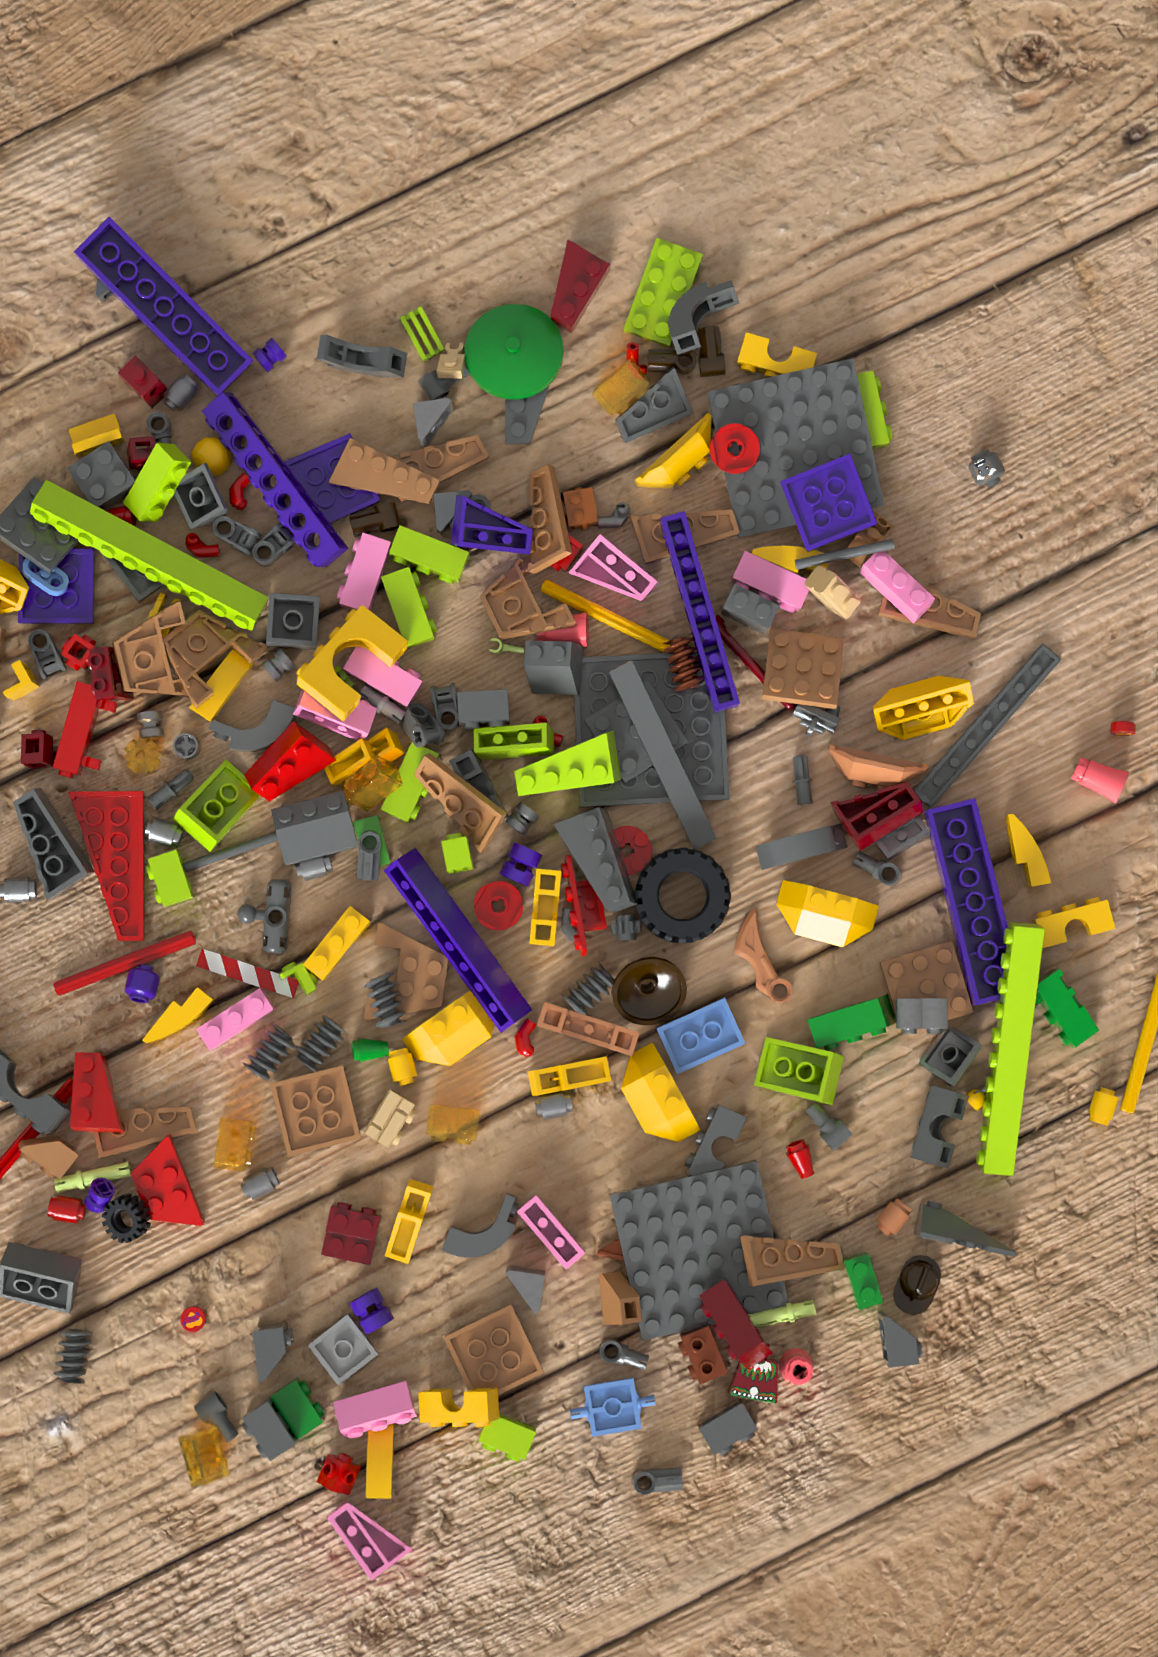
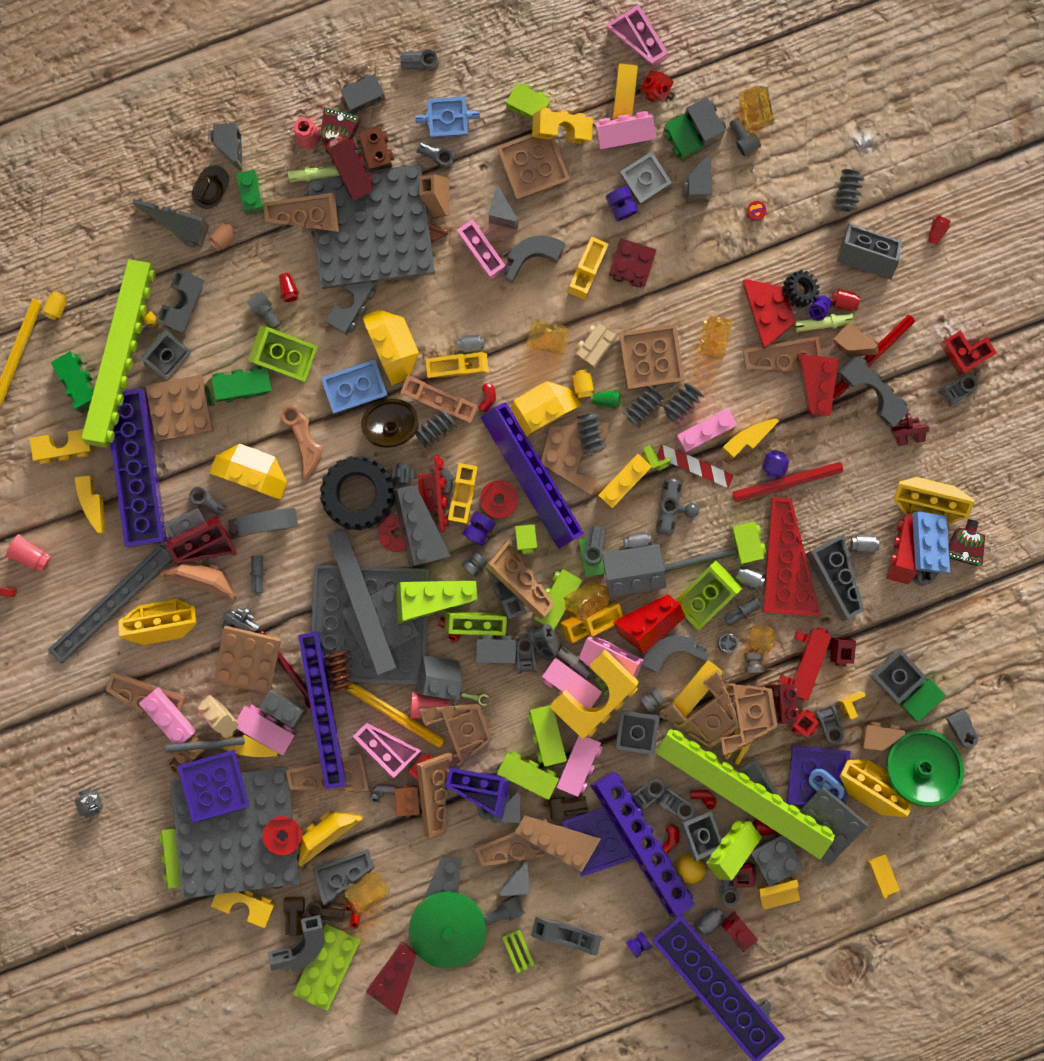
camera: 170 degrees left, 0 degrees up
flat silver brick [241,1167,280,1200] -> none
tan plate [437,343,466,378] -> none
flat silver brick [895,998,948,1034] -> none

